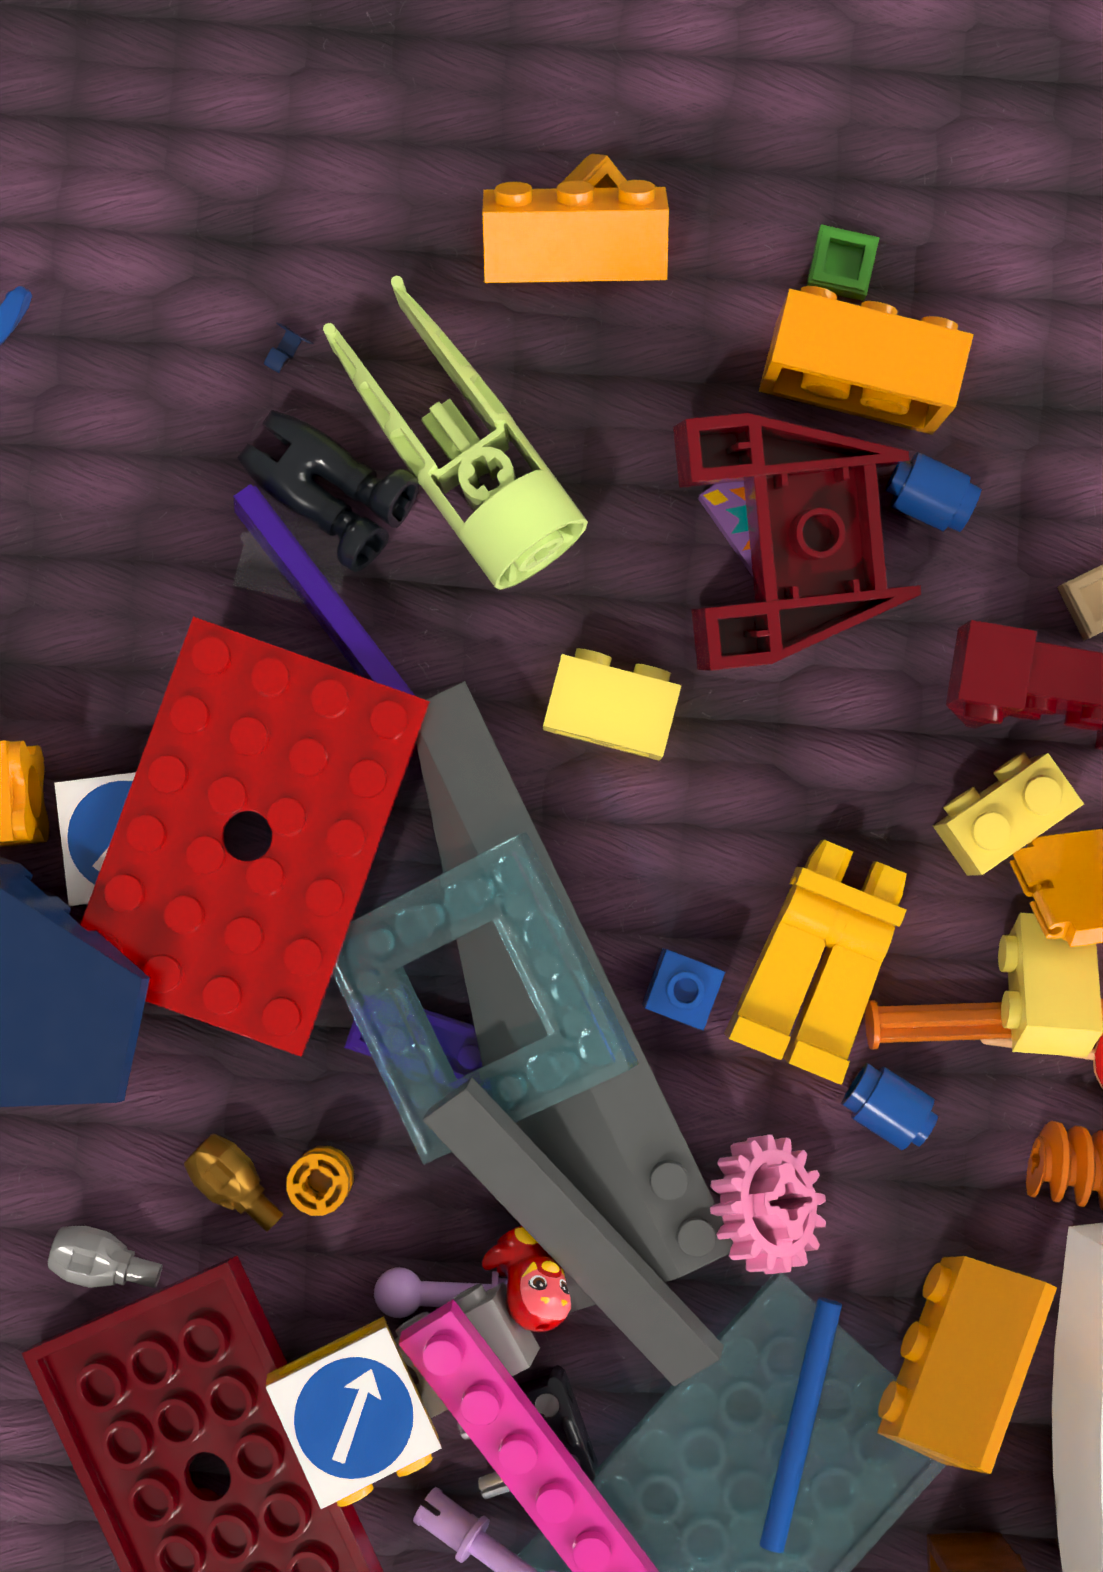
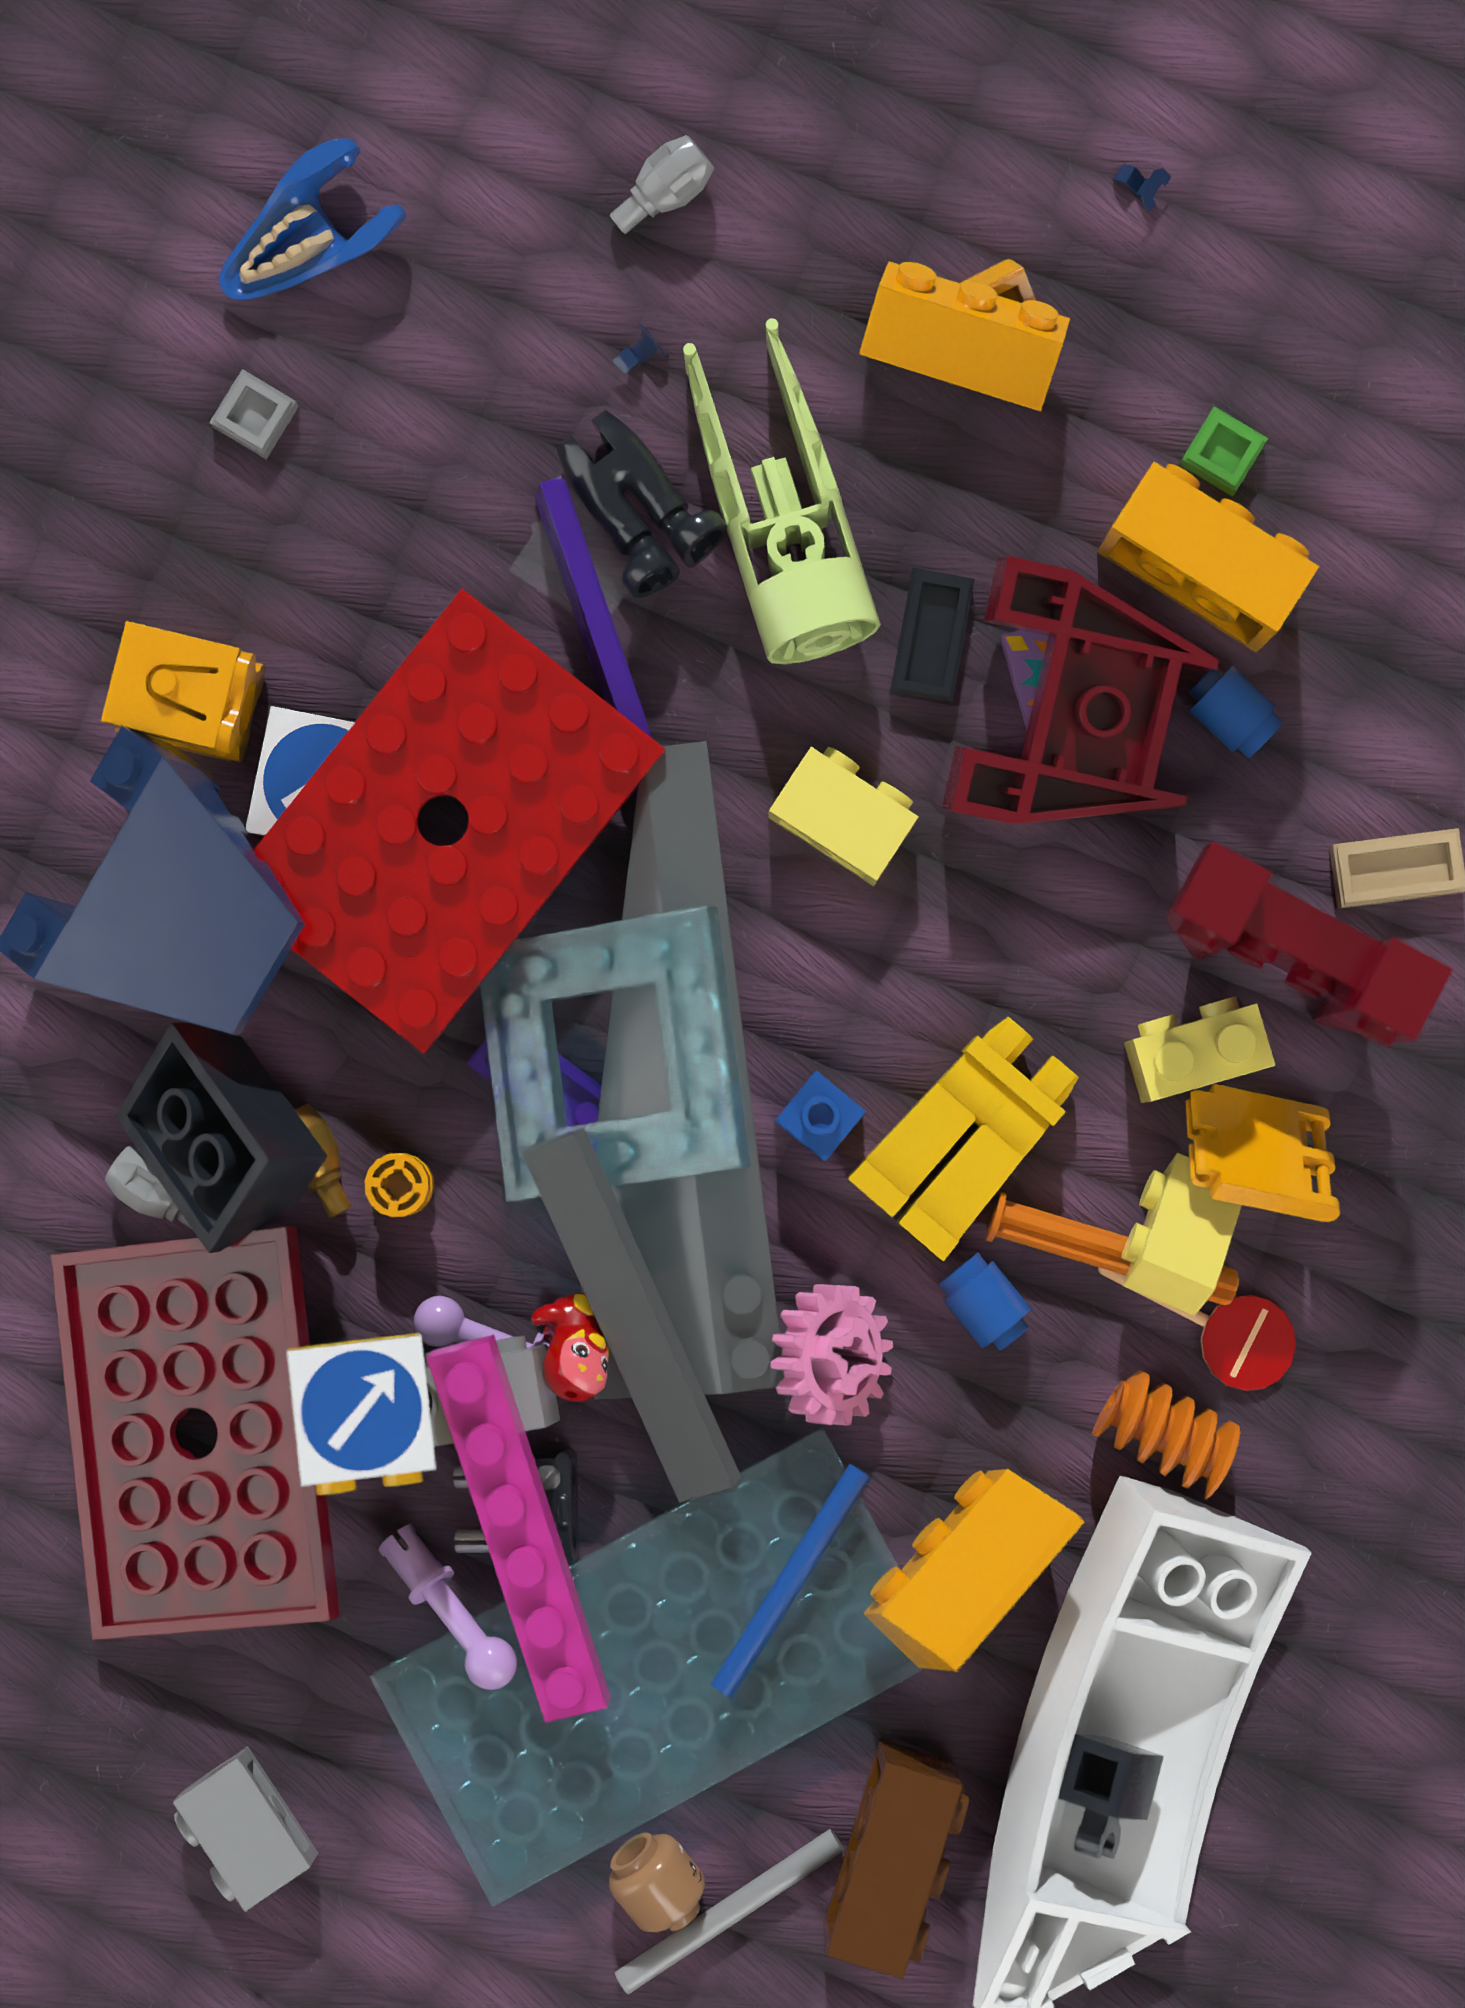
camera: 20 degrees right, 0 degrees up
none -> black slope [115,1022,328,1253]
none -> light grey piece [610,135,714,234]
none -> black tile [889,568,975,705]
none -> dark blue piece [1112,164,1171,211]

